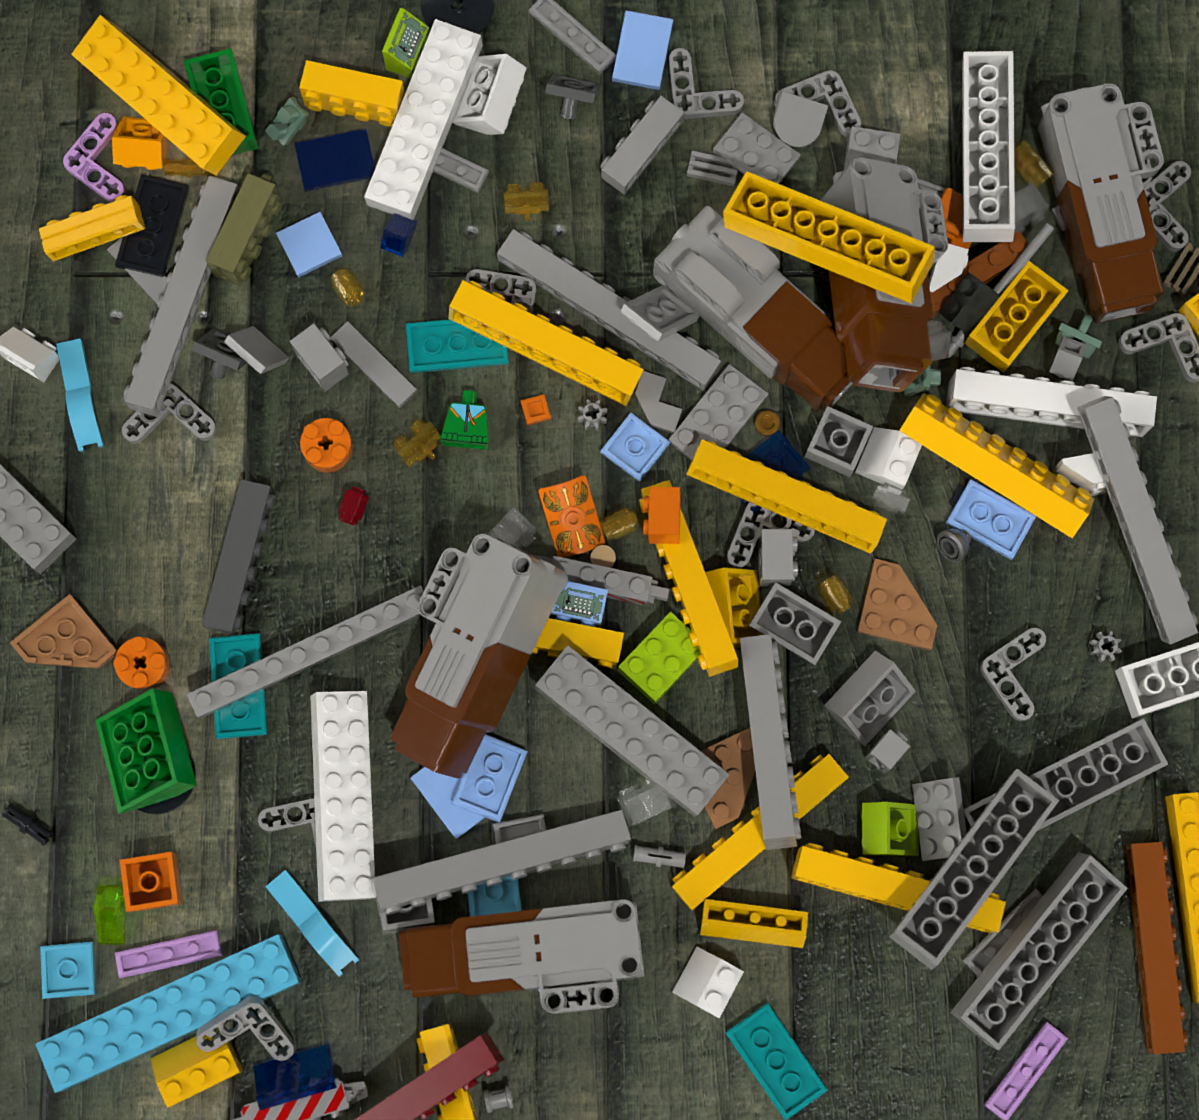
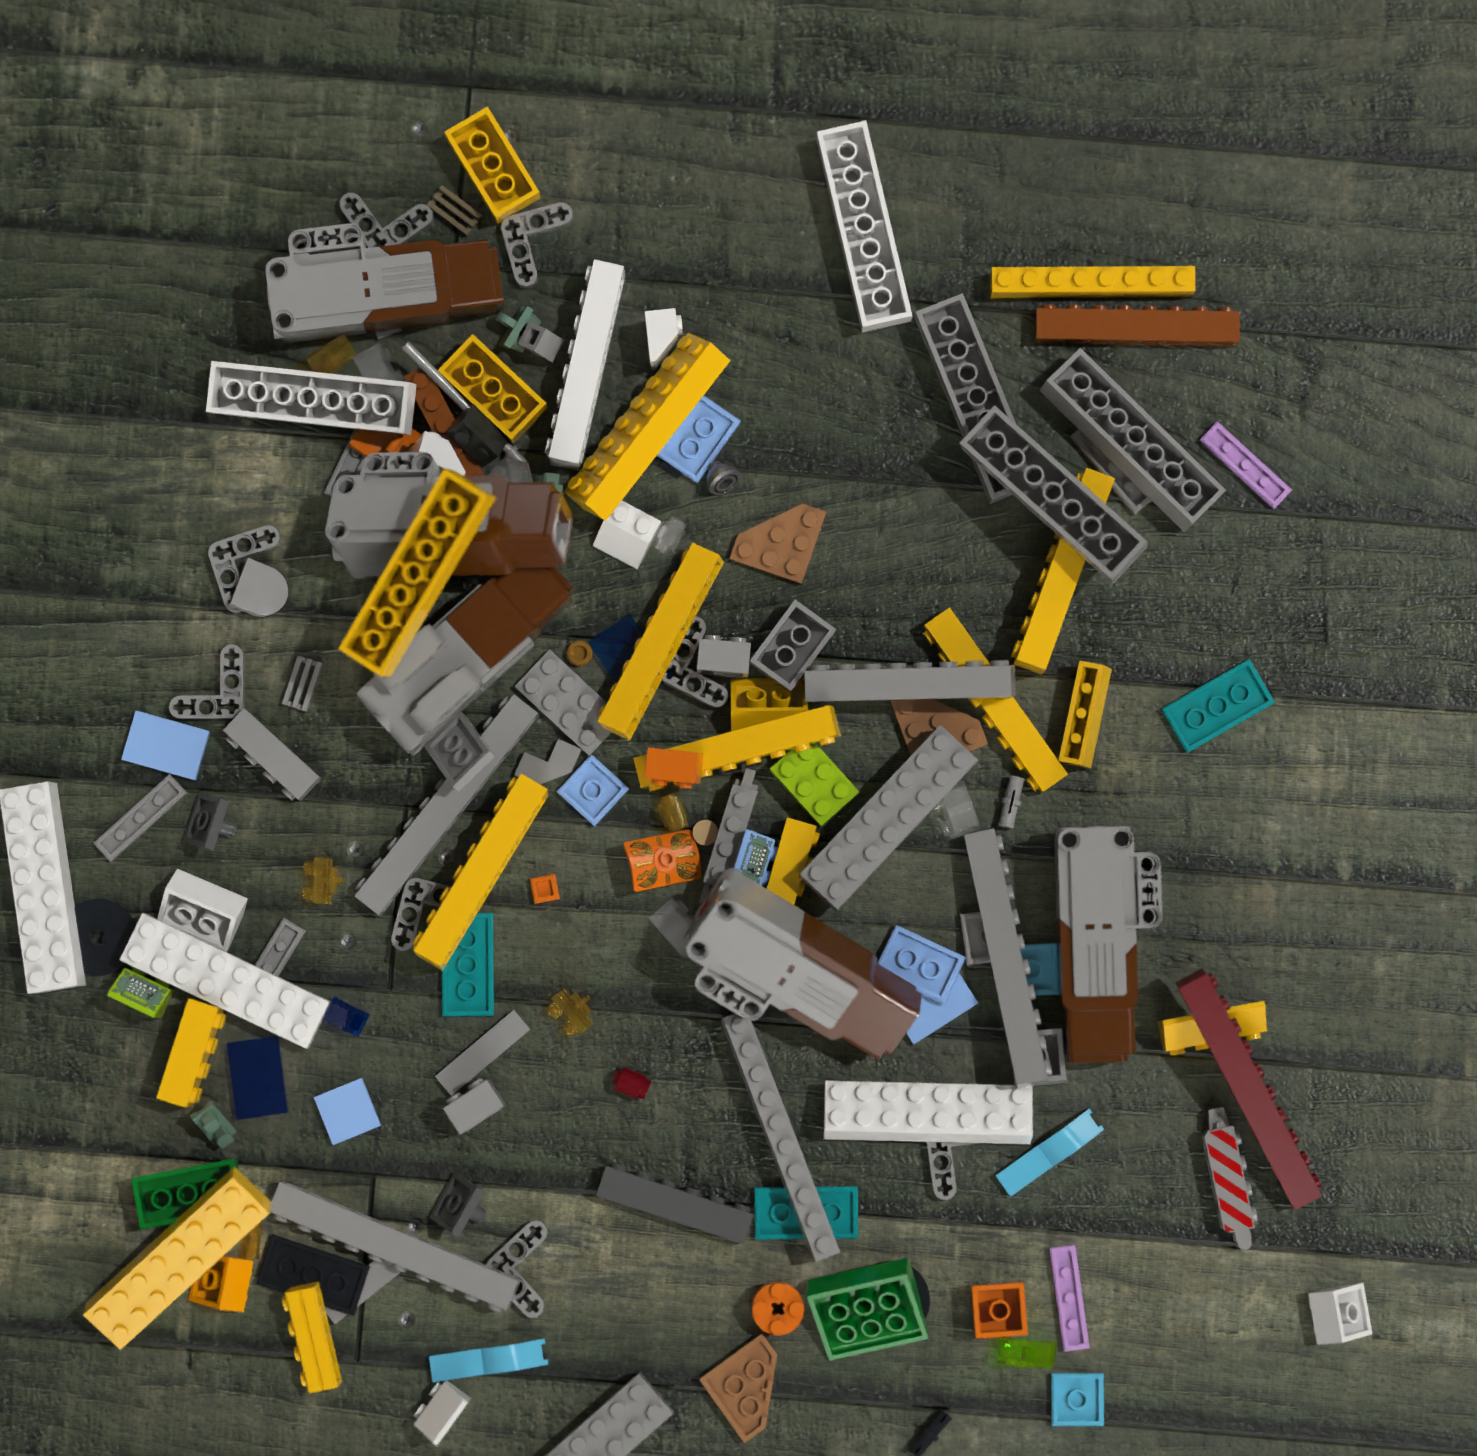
camera: 85 degrees left, 5 degrees up
medium azure brick [36,934,302,1093] -> none
lavender beam [63,113,126,202] -> none
yellow slope [150,1027,244,1108] -> none
light grey beam [196,997,294,1061] -> none
olive piece [206,173,282,287] -> none
light grey tile [224,326,289,374] -> none
clear blue tile [253,1044,337,1110] -> none
orange brick [300,418,353,473] -> none
clear yellow brick [330,268,365,307] -> none
green torso [440,390,489,450] -> none
light grey bush [483,1084,514,1113] -> none
light grey gear [578,399,607,431] -> none
white slope [672,946,744,1018] -> none
light grey plate [713,113,801,184] -> none
light grey brick [805,406,873,477] -> none
clear yellow brick [819,575,854,614] -> none
light grey slope [824,651,916,746] -> none
light grey brick [844,126,900,171] -> none
lime slope [861,802,919,856] -> none
light grey brick [864,729,910,774] -> none
light grey plate [912,777,967,861] -> none
light grey beam [980,628,1046,721] -> none
light grey brick [1077,396,1198,644] -> none
light grey gear [1089,631,1122,663] -> none

